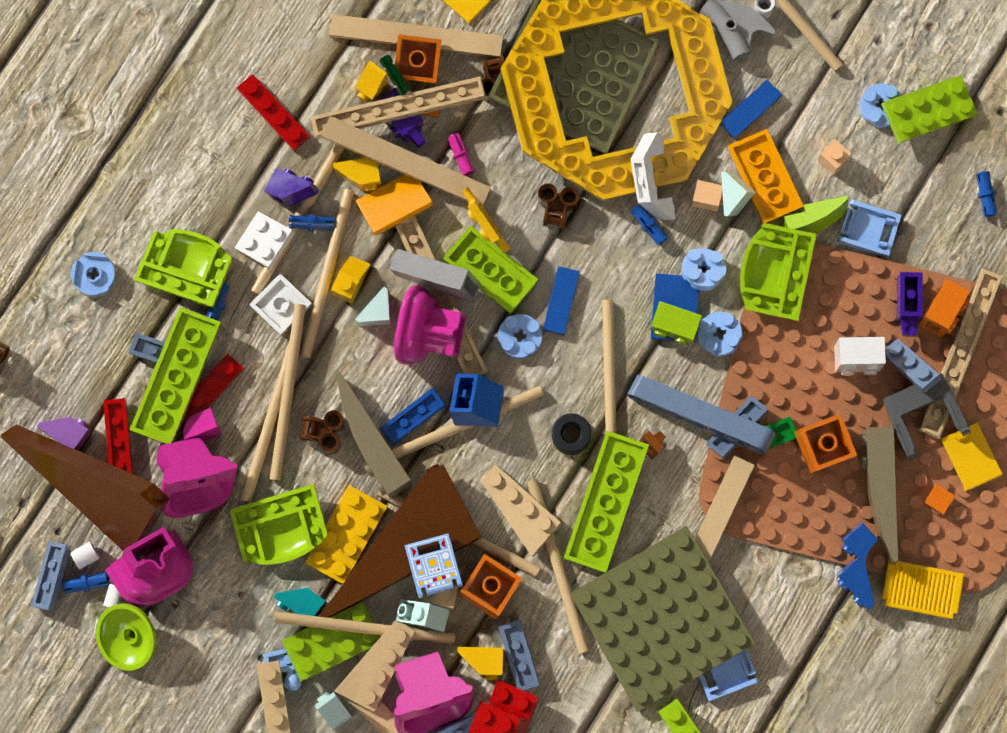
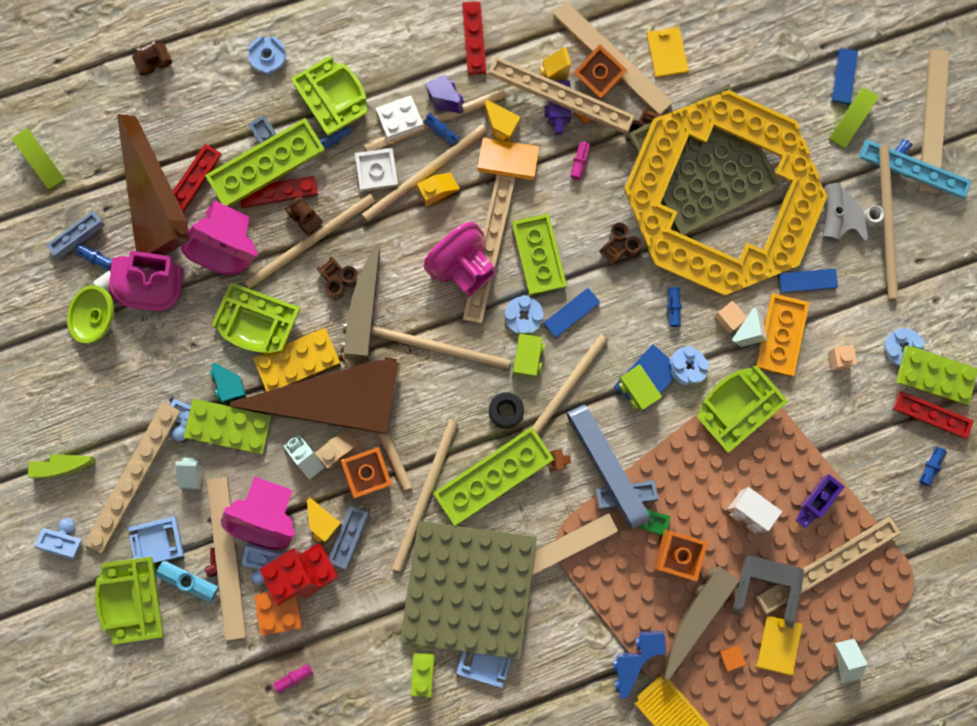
camera: 25 degrees right, 0 degrees up
medium lavender slope [37,417,92,451] -> none
white beam [70,541,100,570] -> none
dark pink brick [183,408,222,441] -> none
tan piece [270,304,306,481] -> none
tan piece [274,611,455,645] -> none
tan tile [321,116,491,205] -> none
tan wing [335,620,416,712] -> none
light aqua slope [355,287,391,327] -> none
dark green axle [379,55,410,95] -> none
blue tile [380,388,446,446] -> none
light grey slope [389,249,481,303] -> none
light blue container [404,533,463,598] -> none
blue slope [449,373,505,427] -> none
yellow plate [461,186,511,254] -> none
tan wing [481,464,562,557] -> none
white slope [630,132,676,220] -> none
light blue plate [698,312,743,357] -> none
lime slope [784,196,848,234] -> none
light blue container [838,200,902,258] -> none
sand blue plate [885,339,942,394] -> none
orange brick [919,278,970,338] -> none
none -> reddish brown piece [285,197,323,235]
none -> lime brick [512,334,545,379]
none -> red plate [892,391,974,439]

